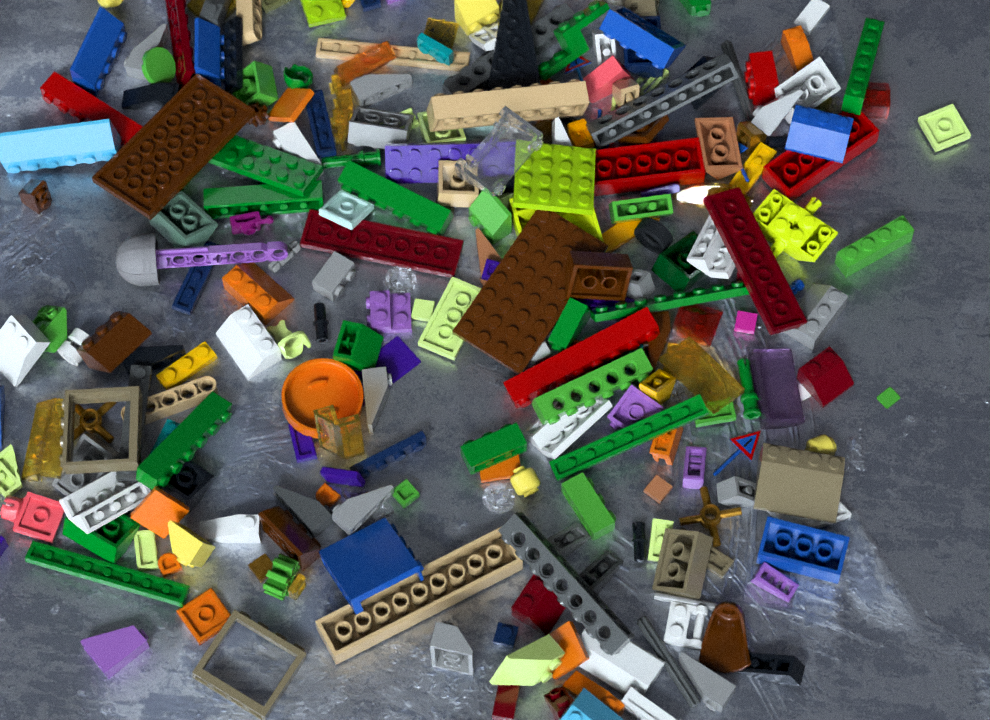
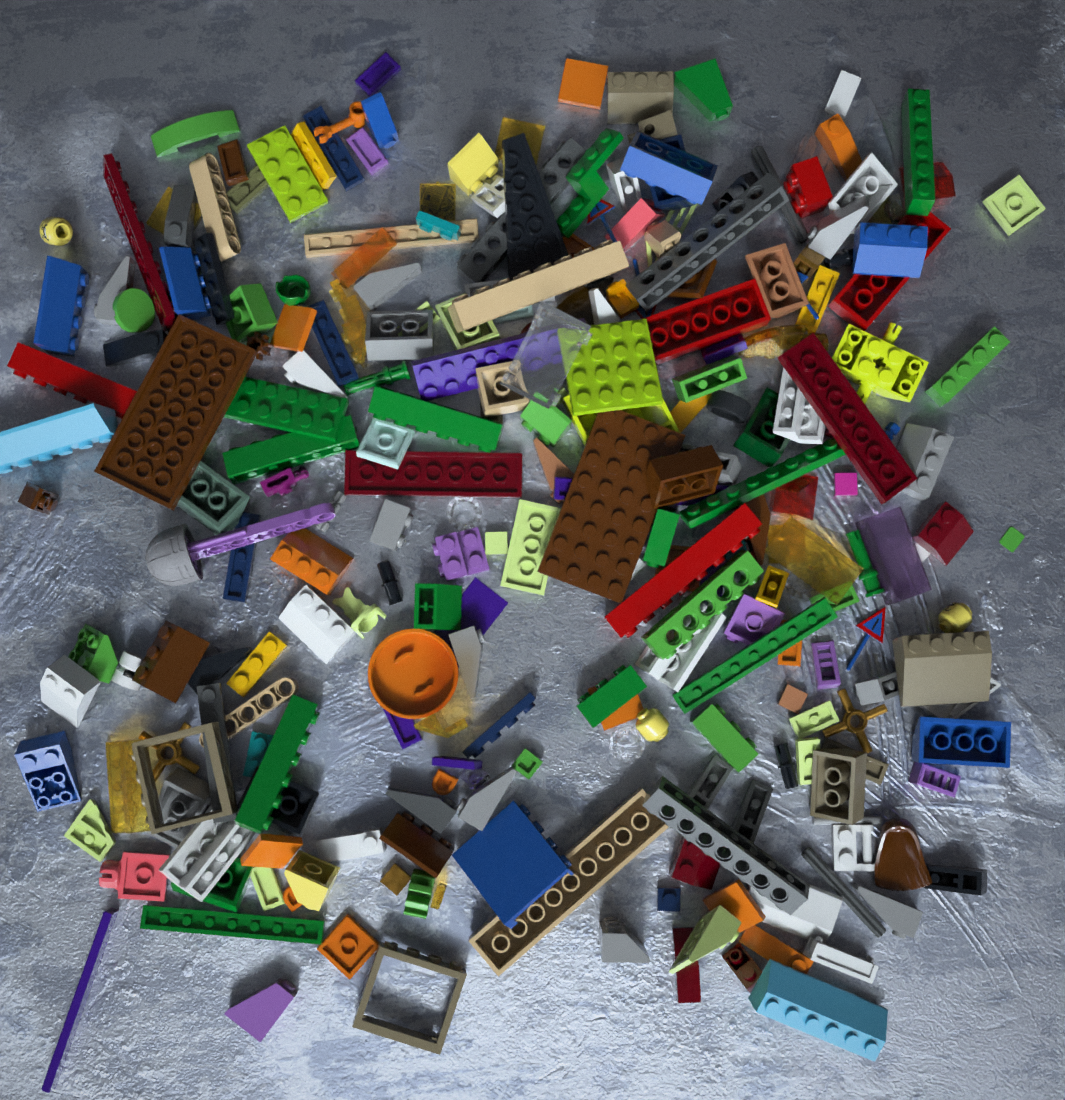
camera: 15 degrees left, 20 degrees up
none -> yellowish green plate [788,700,840,739]

